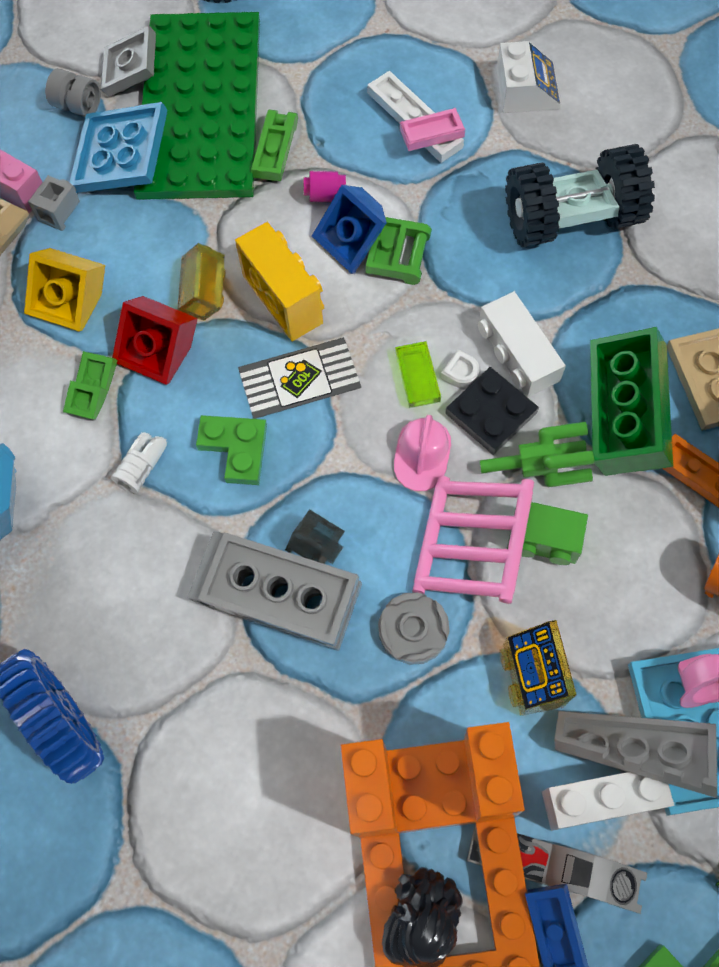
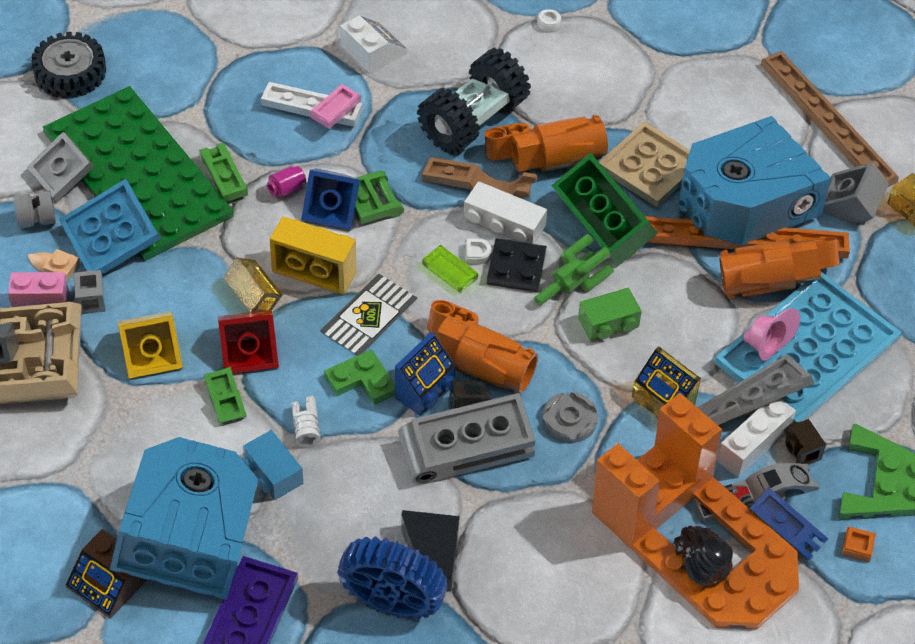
camera: 40 degrees left, 15 degrees down
bright pink piece [394,415,451,491] -> none
bright pink bar [412,476,534,604] -> none
none -> light nougat plate [28,249,80,282]
none -> dark azure brick [242,430,304,500]
none -> slope [395,332,456,415]
none -> black slope [401,510,460,591]
none -> medium nougat piece [422,157,537,199]
none -> orange piece [427,300,538,394]
none -> orange piece [484,115,608,172]
none -> dark brown brick [784,419,826,465]

